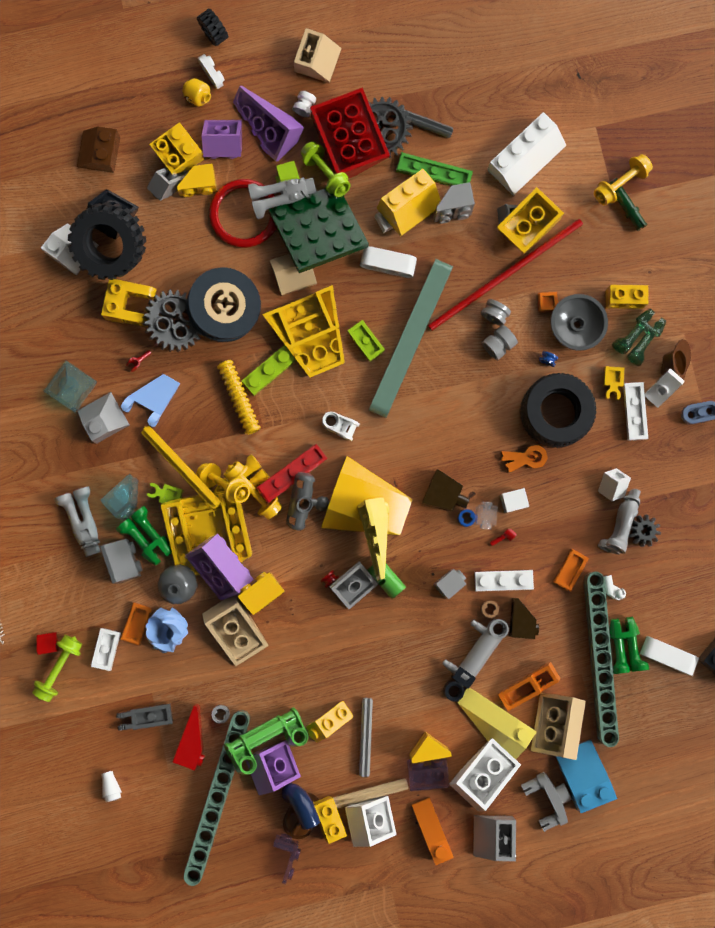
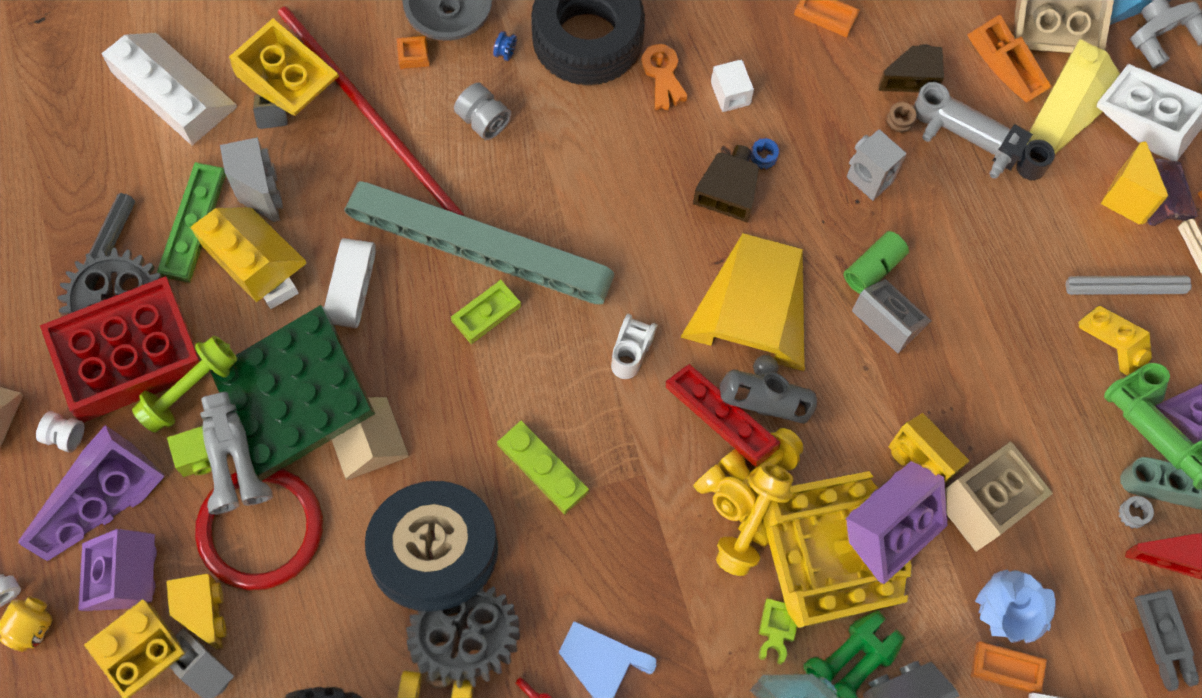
camera: 90 degrees left, 15 degrees down
yellow axle [141,426,221,509] -> none
dark grey cylinder [158,564,198,604] -> none
yellow piece [217,360,261,435] -> none
yellow wedge [262,285,345,378] -> none
red bush [320,570,339,588] -> none
light yellow wedge [357,498,389,581] -> none
white plate [474,570,534,591] -> none
clear brick [475,502,498,530] -> none
light grey wheel [481,299,511,326] -> none
red hand [490,529,517,546] -> none

